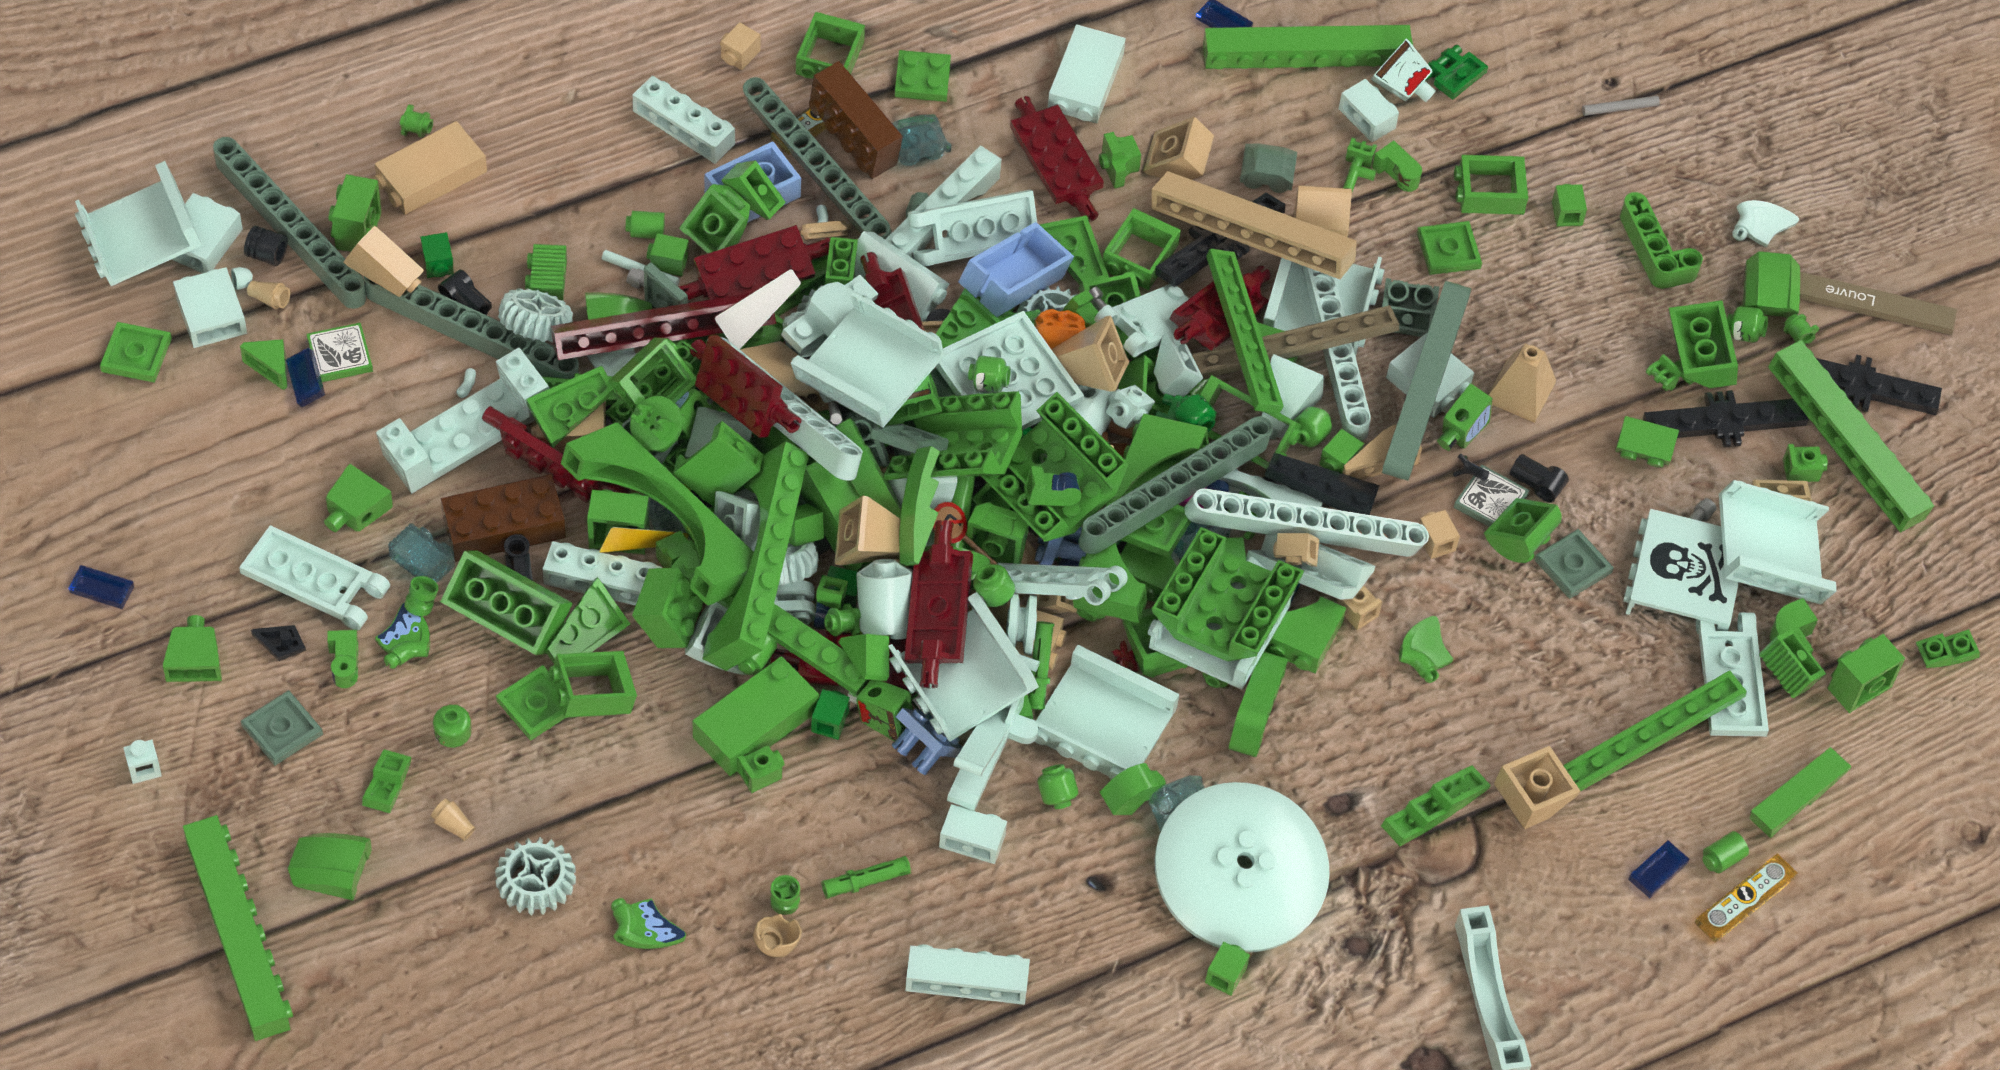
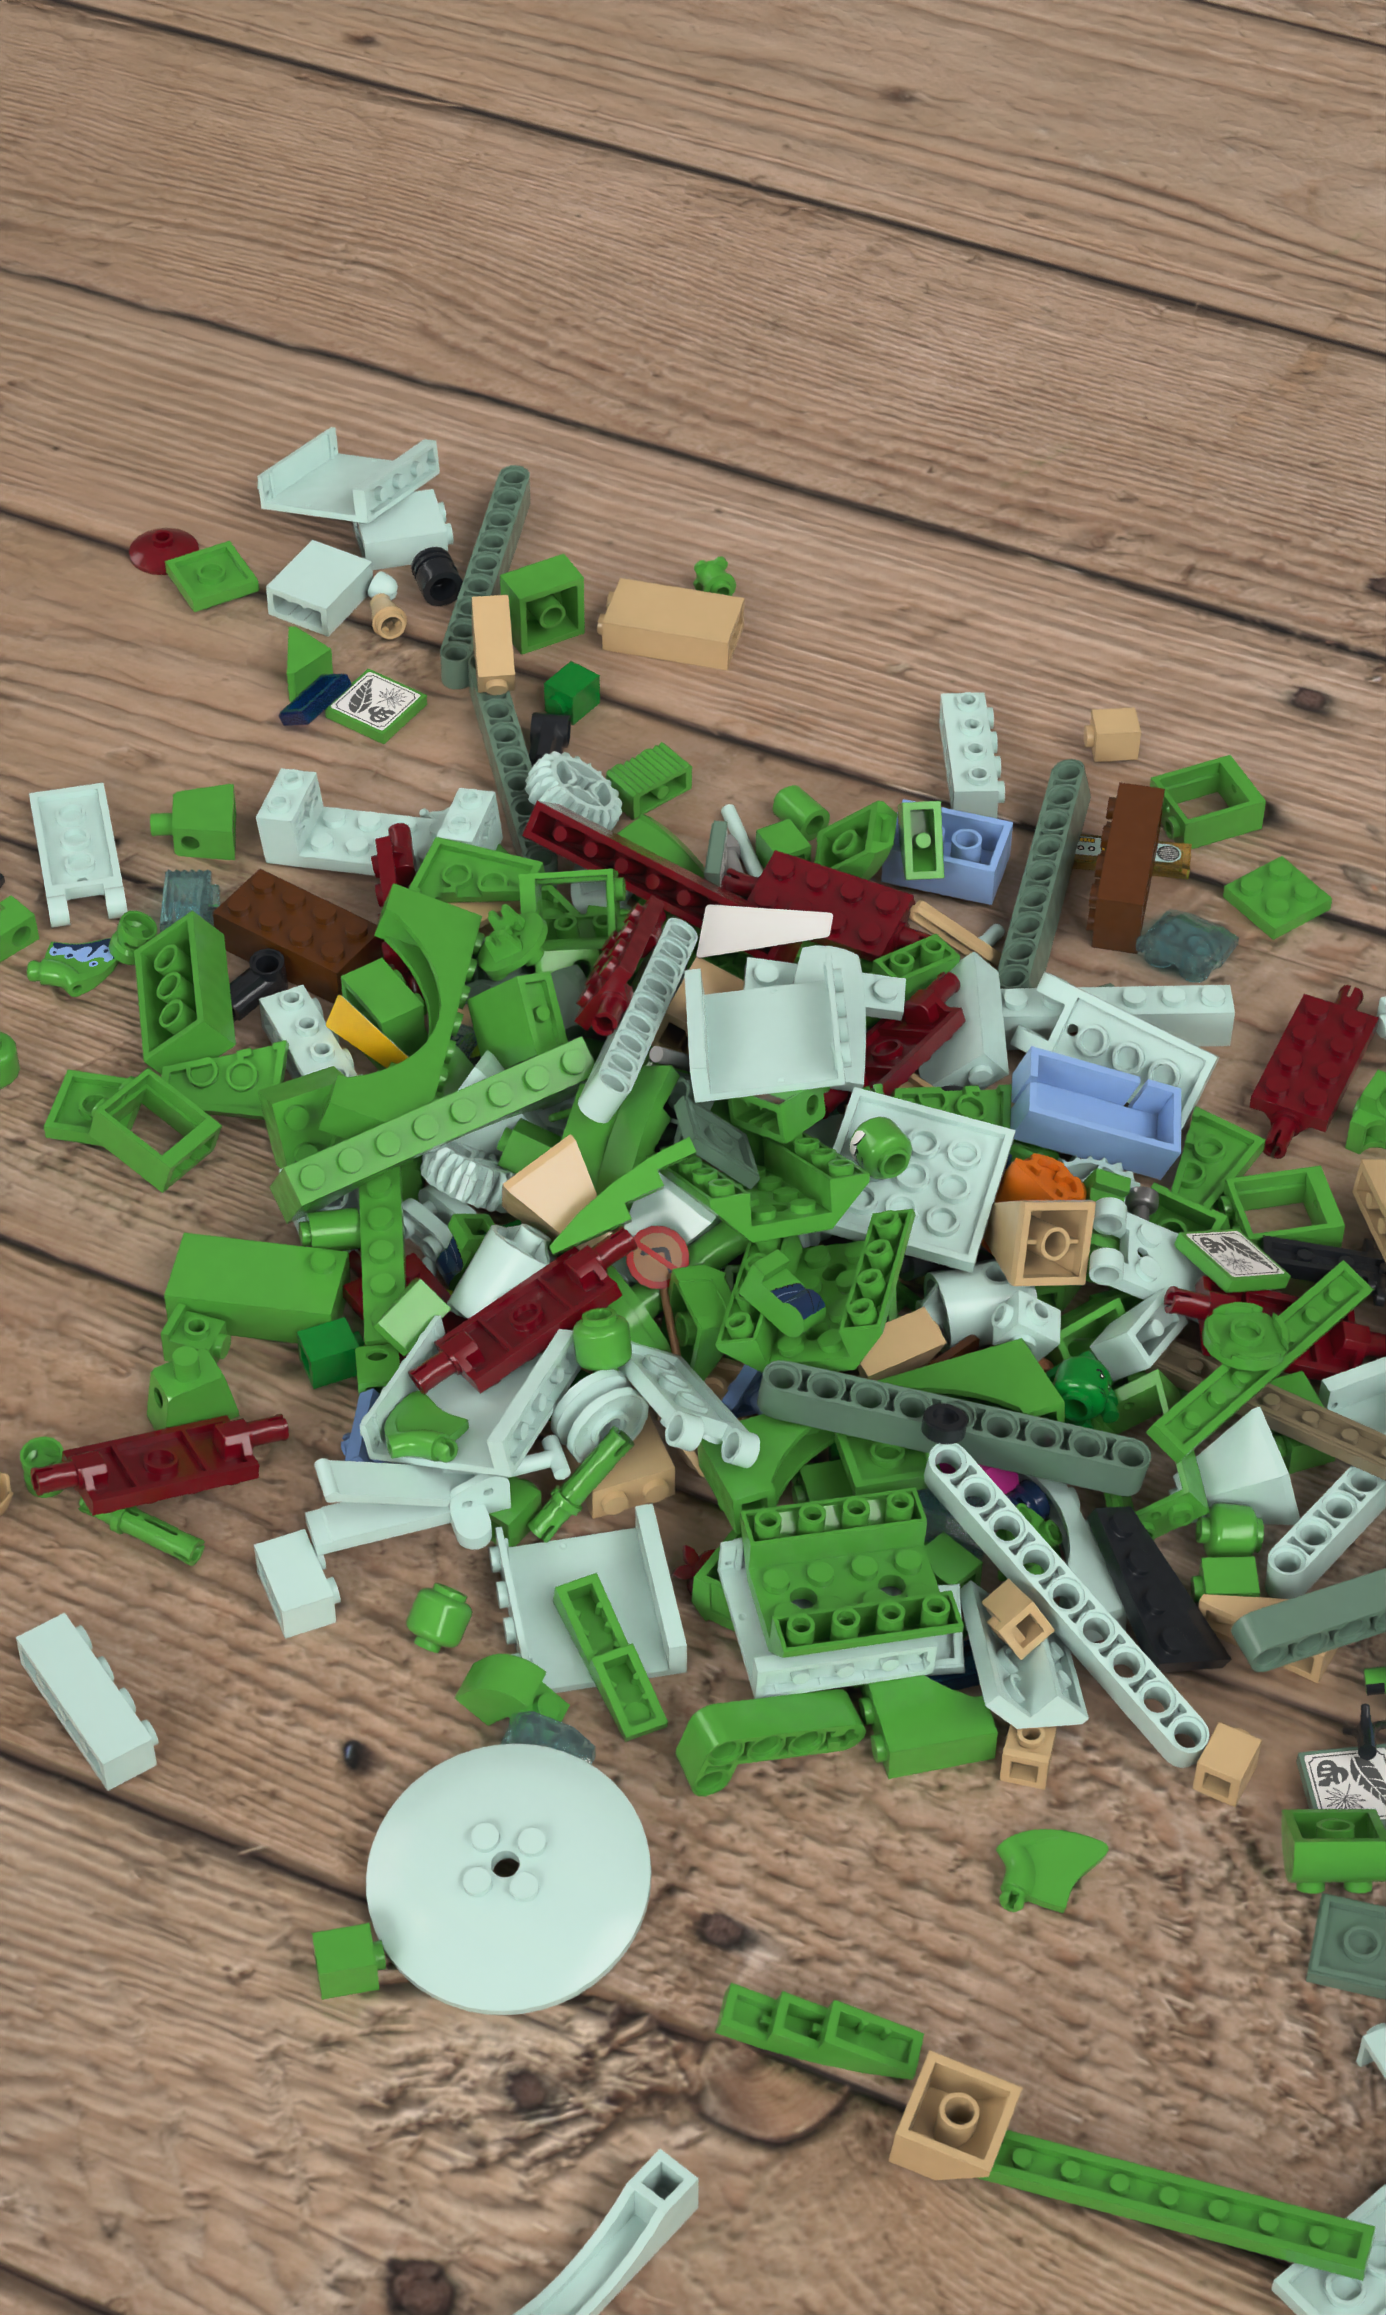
camera: 55 degrees right, 10 degrees down
bright green brick [824,604,861,636] -> none
none -> dark red plate [30,1413,289,1516]
none -> dark red dish [129,528,199,575]
none -> bright green torso [147,1346,240,1431]
none -> bright green arm [384,1391,469,1463]
none -> bright green slope [553,1573,668,1742]
none -> black tile [921,1404,968,1444]
none -> tile [1174,1229,1291,1293]
none -> bright green tile [1202,1302,1291,1372]

